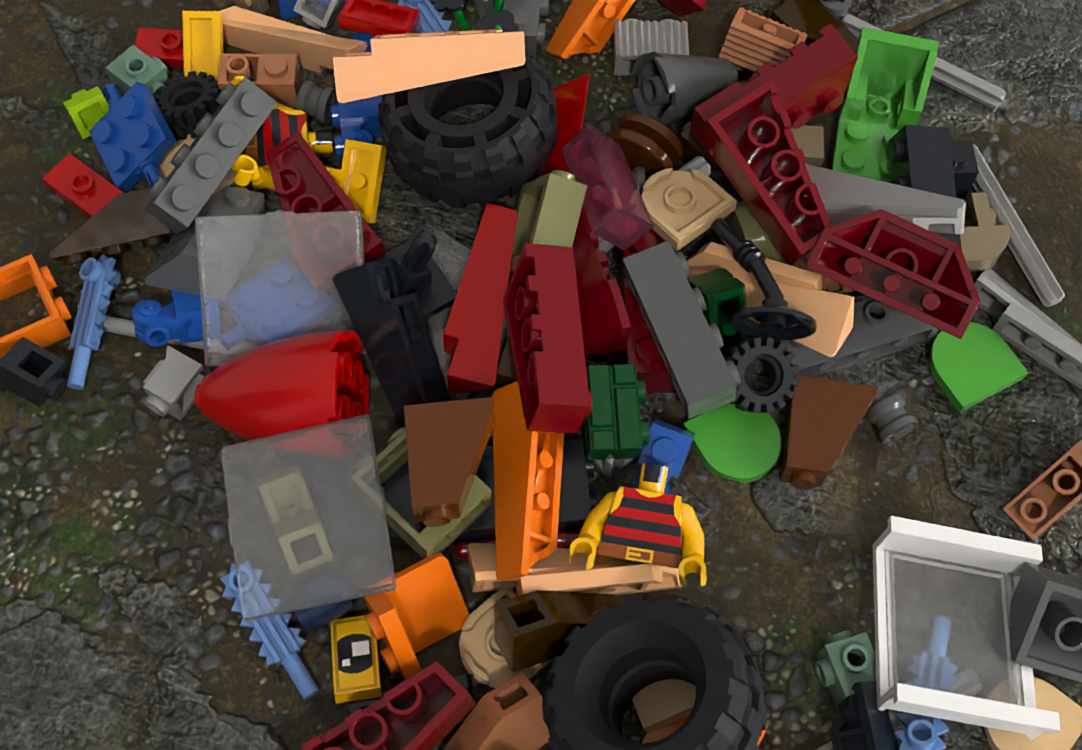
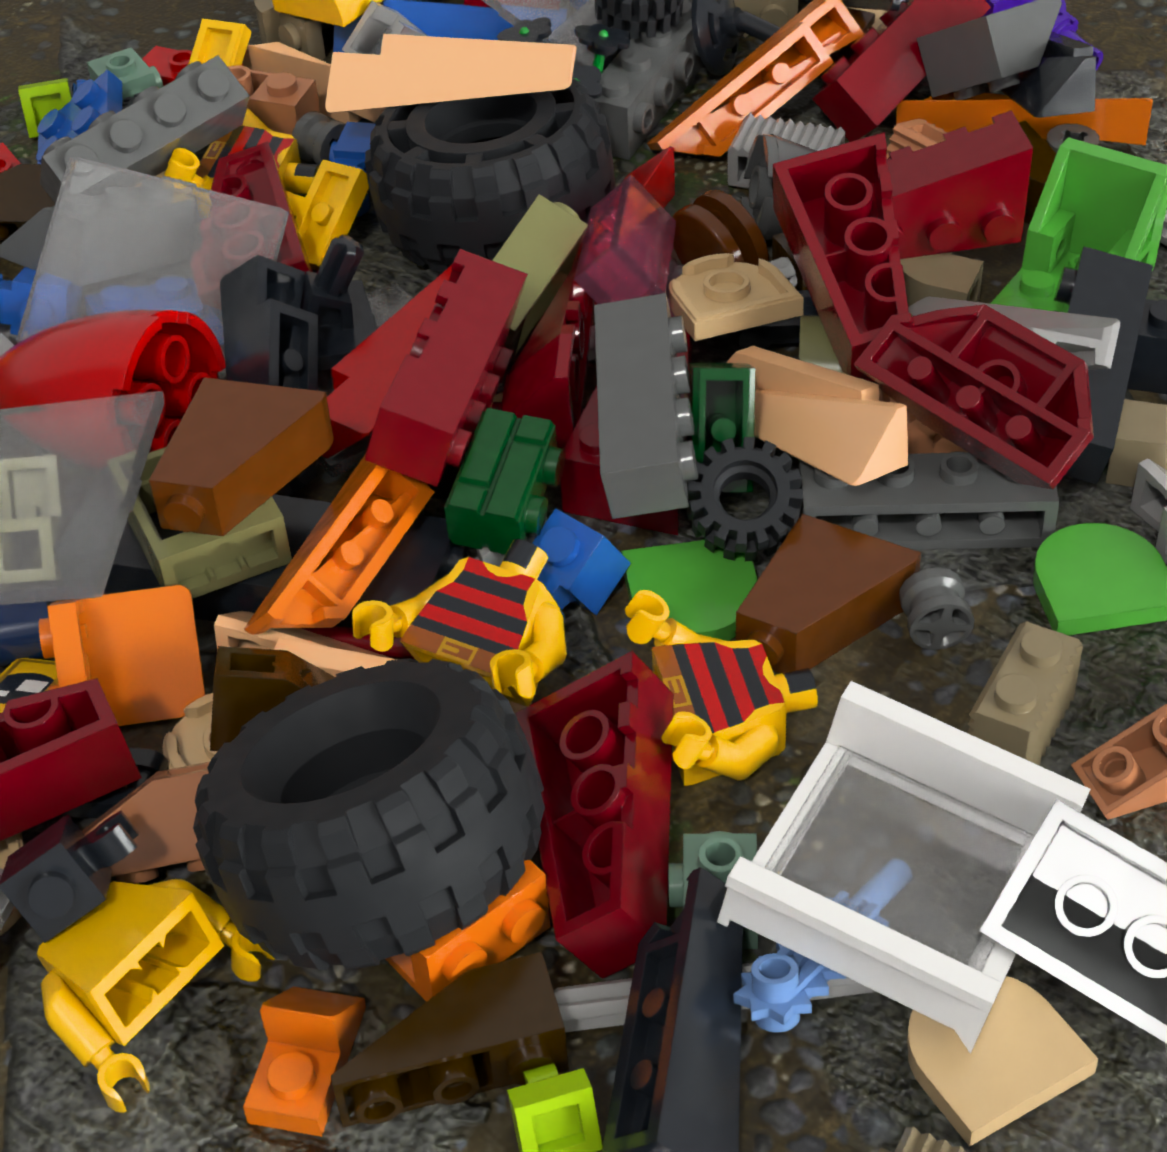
camera: 25 degrees right, 20 degrees down
black dish [711,218,817,341] -> none
none -> dark red wedge [515,650,674,979]
none -> torso [625,590,818,786]
none -> dark tan brick [967,621,1083,765]

